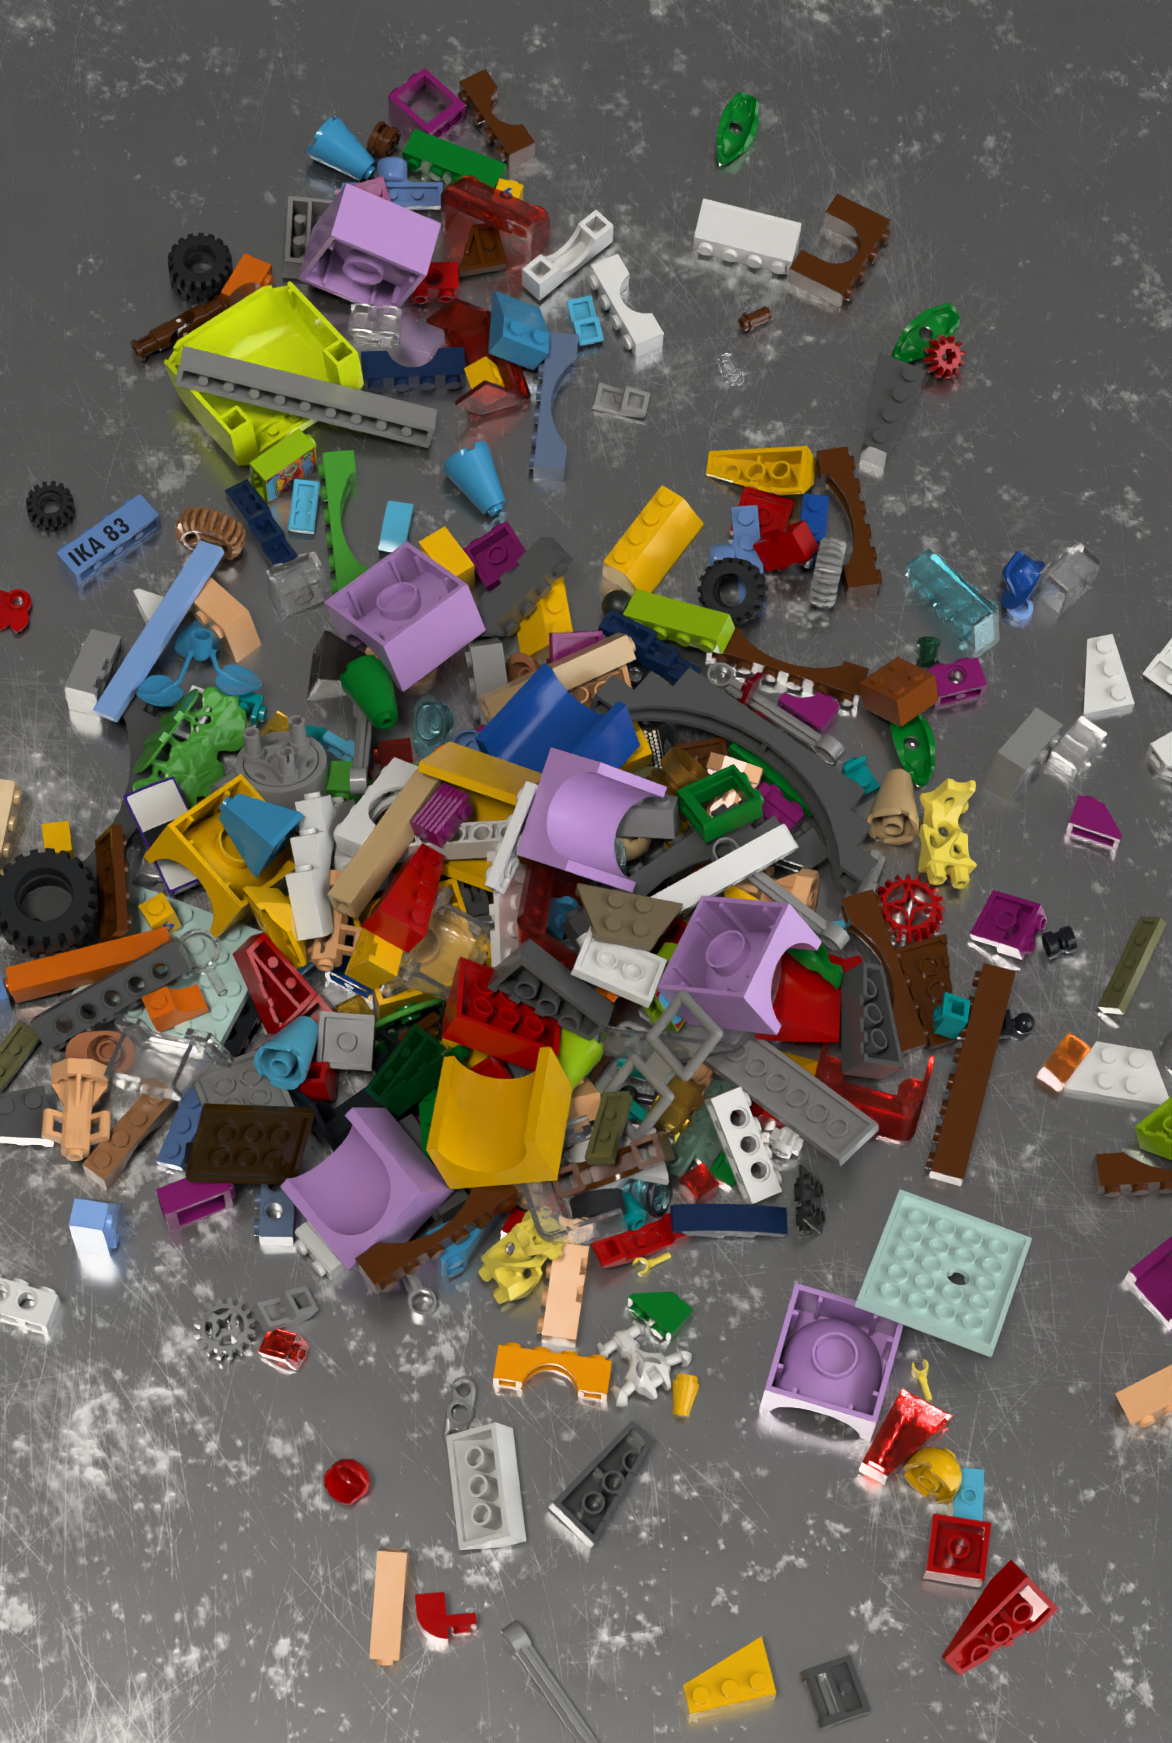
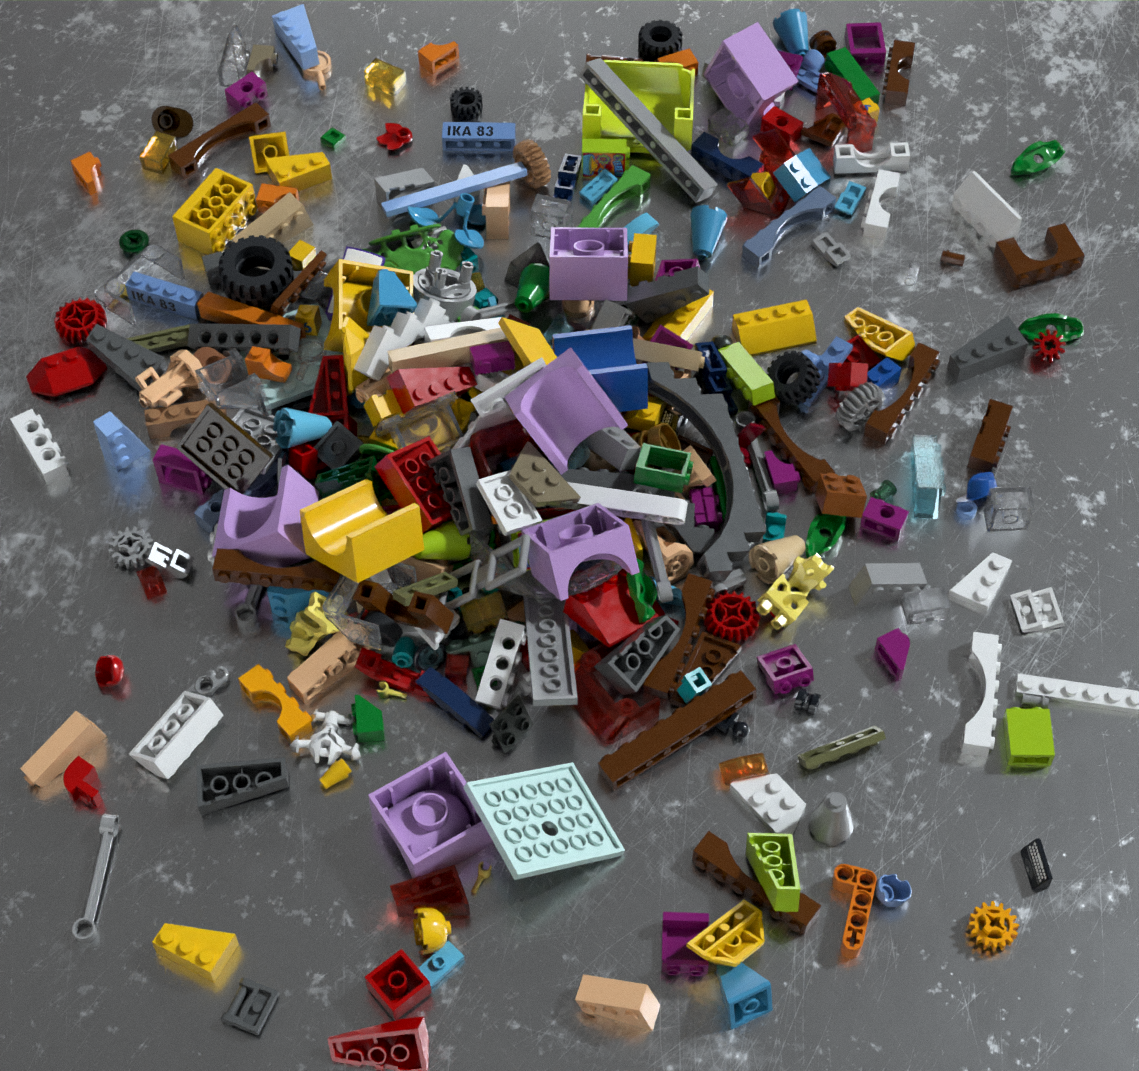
camera: 45 degrees right, 10 degrees down
none -> reddish brown wedge [967,399,1013,473]

